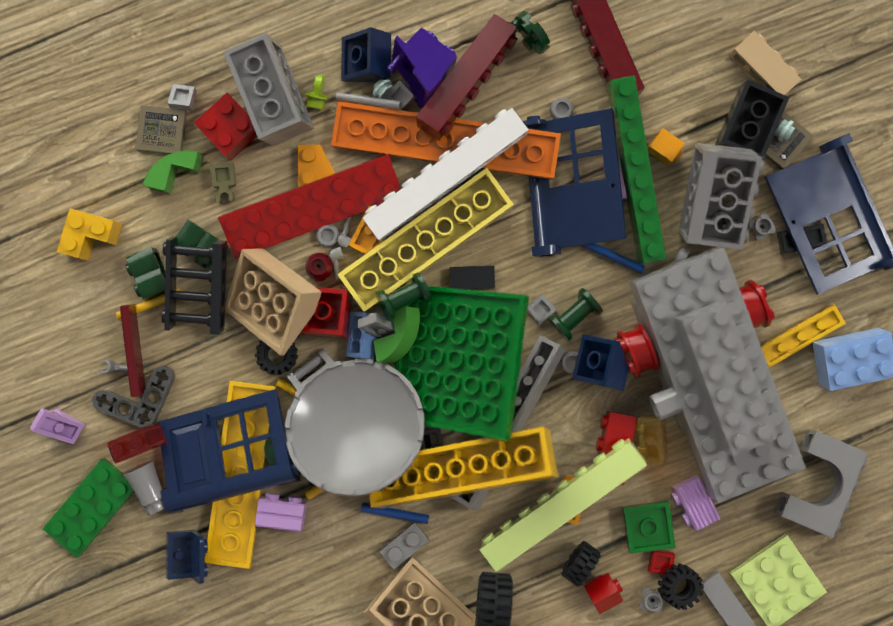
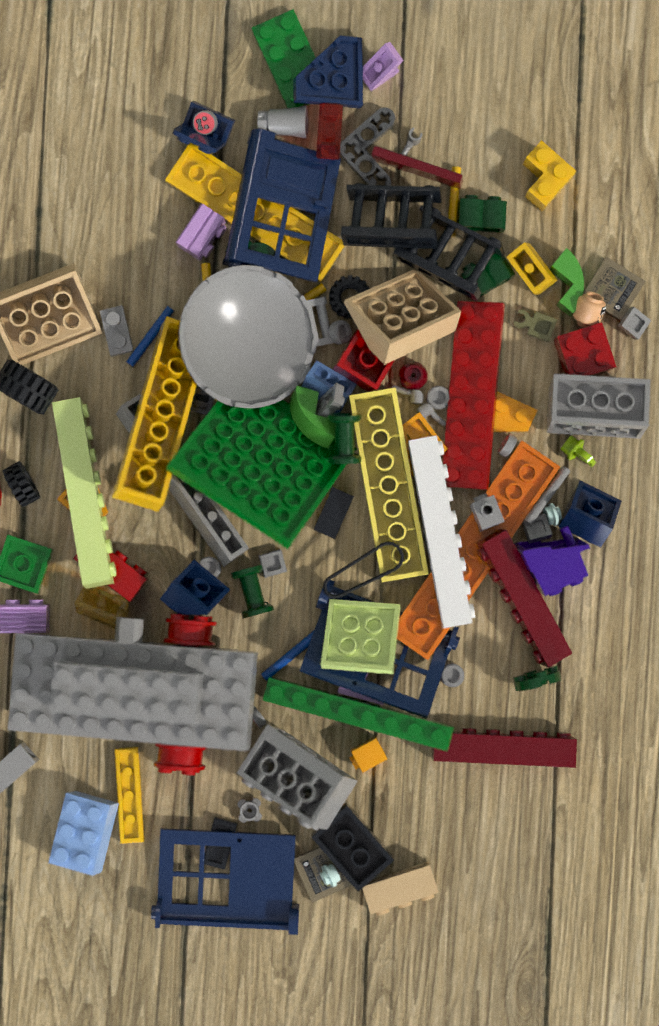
camera: 110 degrees right, 0 degrees up
none -> tile [193,110,218,135]
none -> dark blue plate [293,35,363,109]
none -> yellowish green plate [321,599,401,674]
none -> black piece [323,542,404,598]
none -> light grey tile [329,320,352,344]
none -> black fence [341,183,442,249]
none -> light grey brick [470,493,504,532]
none -> light grey tile [498,433,518,457]
none -> yellow brick [506,242,558,295]
none -> light nougat head [572,291,607,328]

